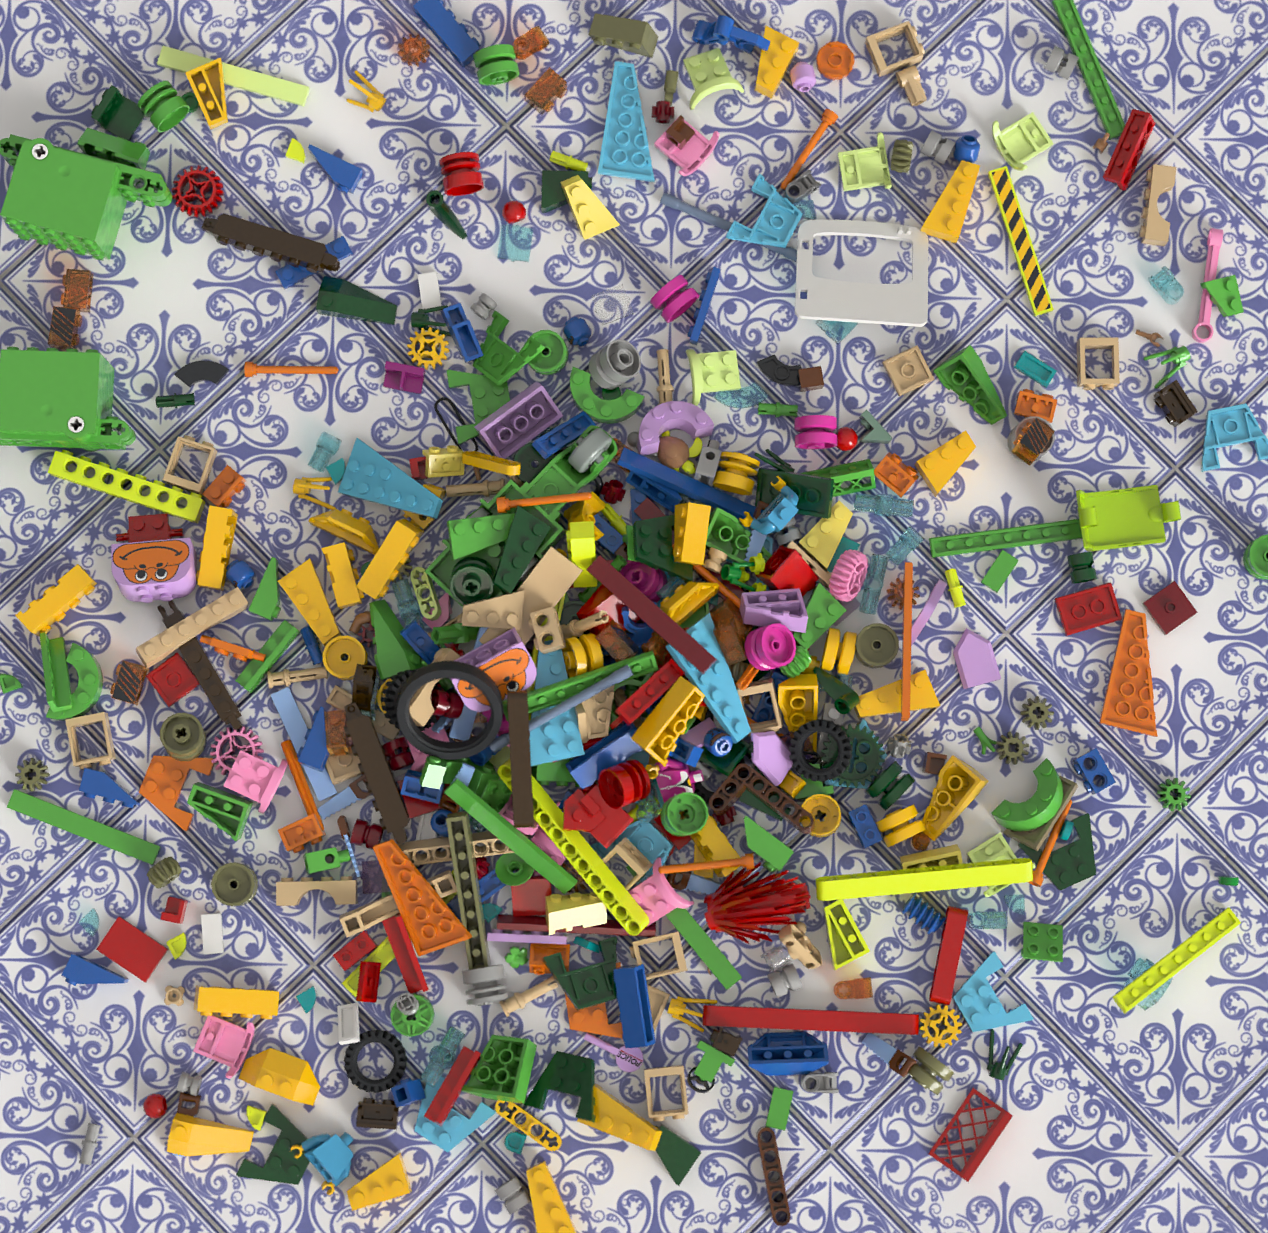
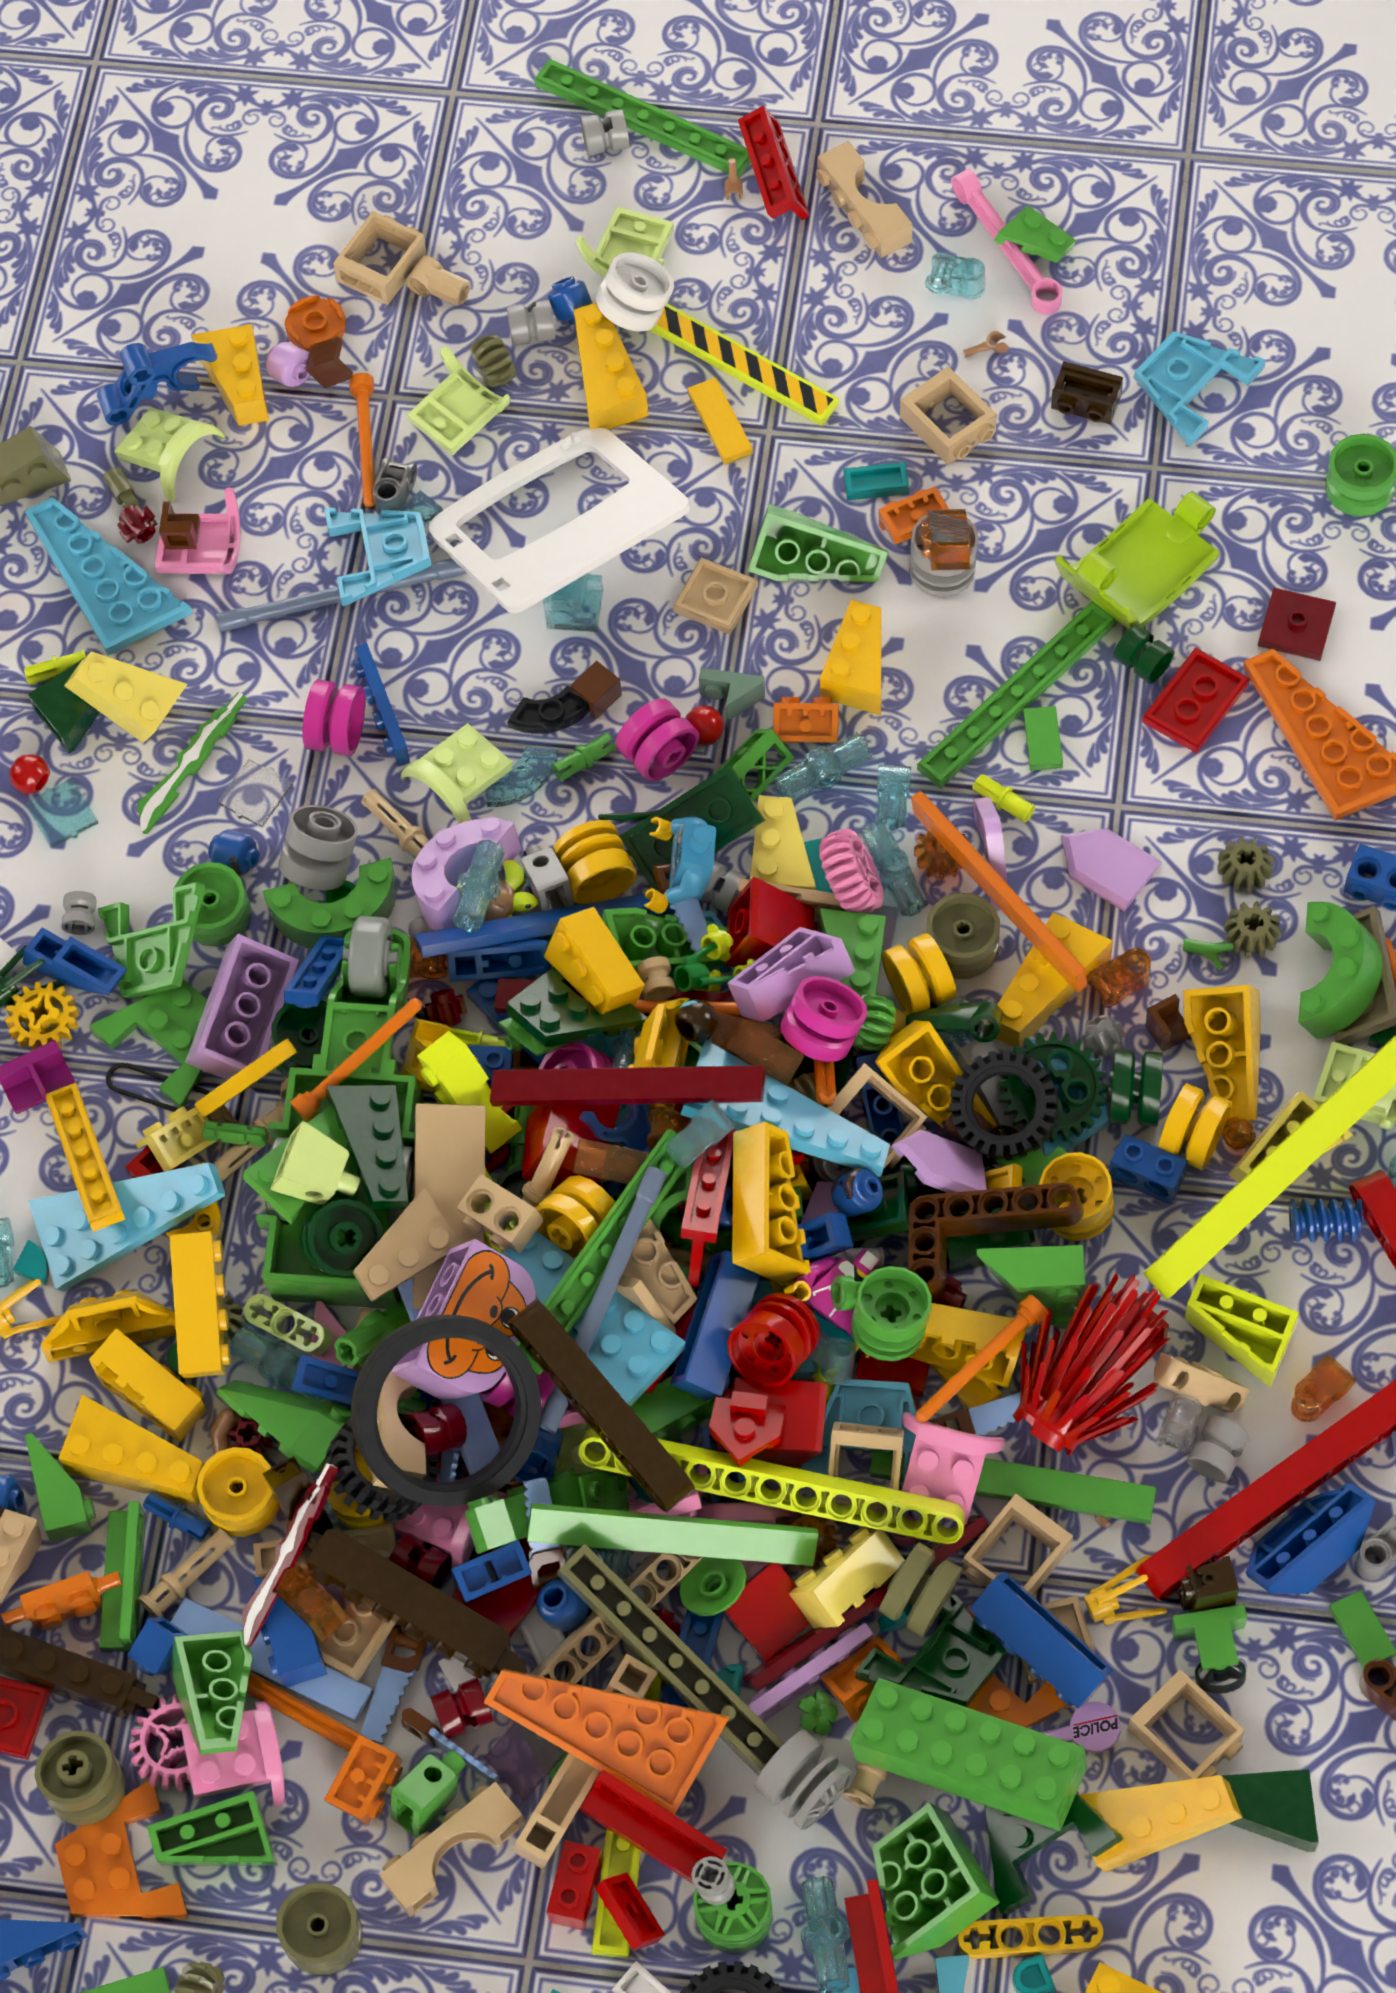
camera: 30 degrees left, 20 degrees down
bright green plant [1144,346,1191,389] -> none
none -> yellow tile [45,1083,125,1232]
none -> blue brick [127,1617,188,1676]
none -> bright green sword [137,692,247,834]
none -> bright green wedge [170,1630,252,1755]
none -> bright green axle [202,1121,269,1147]
none -> sword [242,1462,339,1647]
none -> yellowish green torso [270,1121,360,1205]
none -> reddish brown panel [306,337,353,388]
none -> clear light blue piece [453,840,505,932]
none -> white wheel [595,252,674,332]
none -> clear light blue piece [665,1099,736,1169]
none -> dark brown piece [675,999,718,1042]
none -> yellow tile [687,377,753,465]
none -> bright green tile [831,1276,862,1311]
none -> bright green brick [850,1678,1087,1831]
none -> olive wheel [878,1542,963,1638]
none -> clear orange piece [1087,948,1151,1008]

